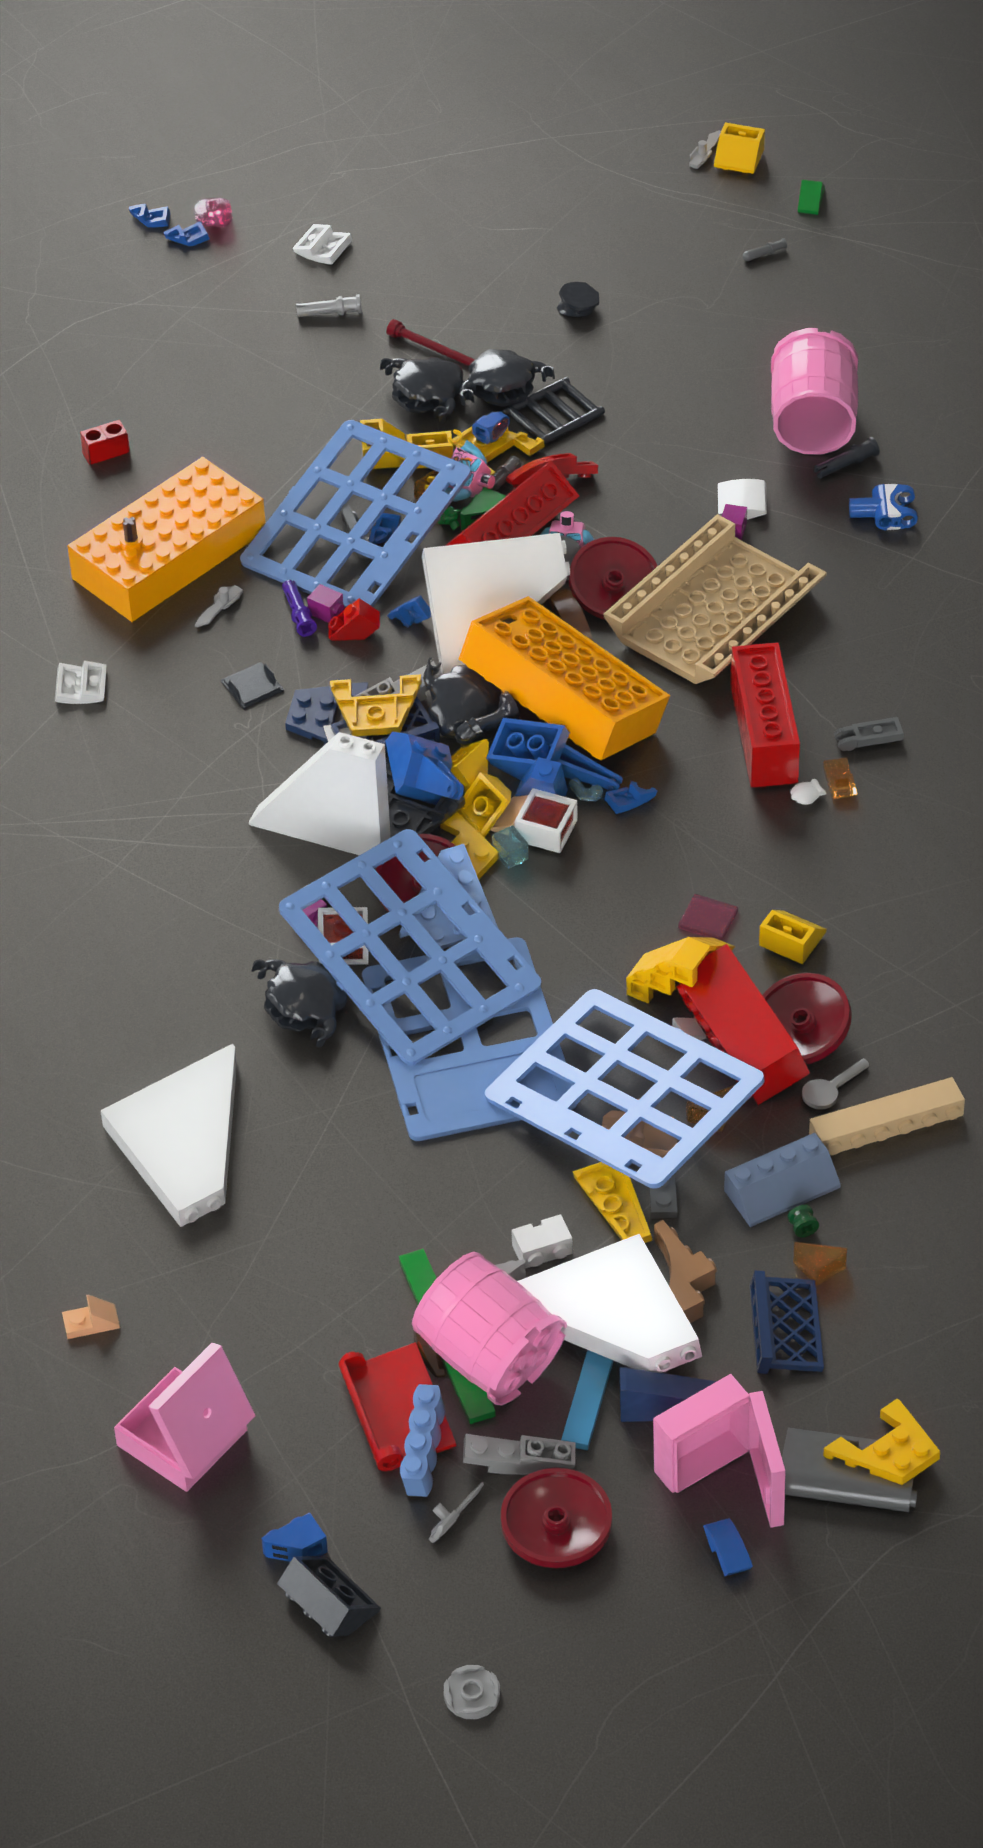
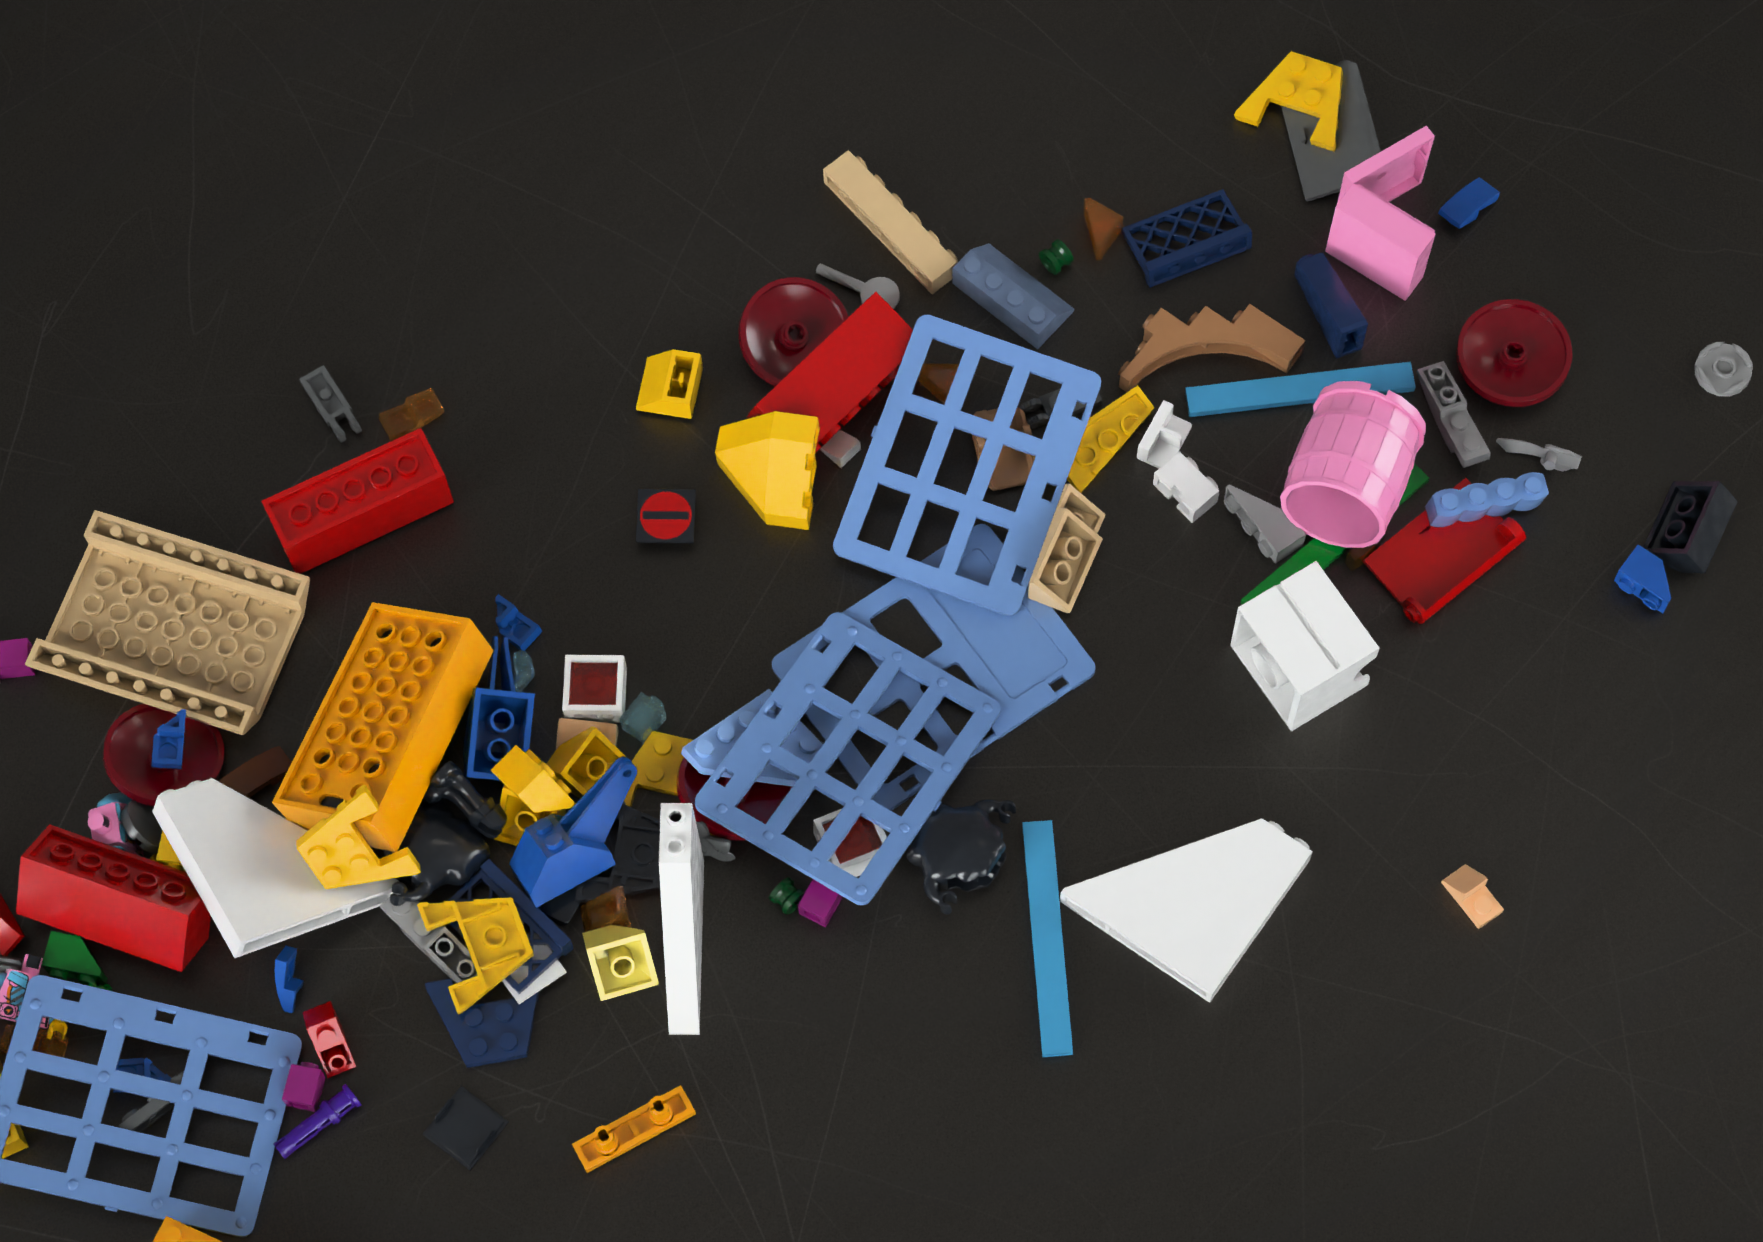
camera: 110 degrees left, 20 degrees up
bright pink container [114,1343,256,1492] -> none
light grey piece [195,585,243,627] -> none
blue slope [515,757,568,797] -> none
white slope [517,1234,702,1373] -> none
clear pink piece [678,894,738,941] -> none
white animal [790,779,826,805] -> none
none -> blue slope [151,709,186,769]
none -> yellow wing [296,785,421,889]
none -> yellow slope [491,745,576,812]
none -> light orange plate [572,1085,696,1173]
none -> piece [636,489,696,543]
none -> dark azure tile [1022,820,1073,1057]
none -> tan slope [1028,484,1106,613]
none -> white panel [1137,400,1192,468]
none -> white piece [1230,561,1379,731]

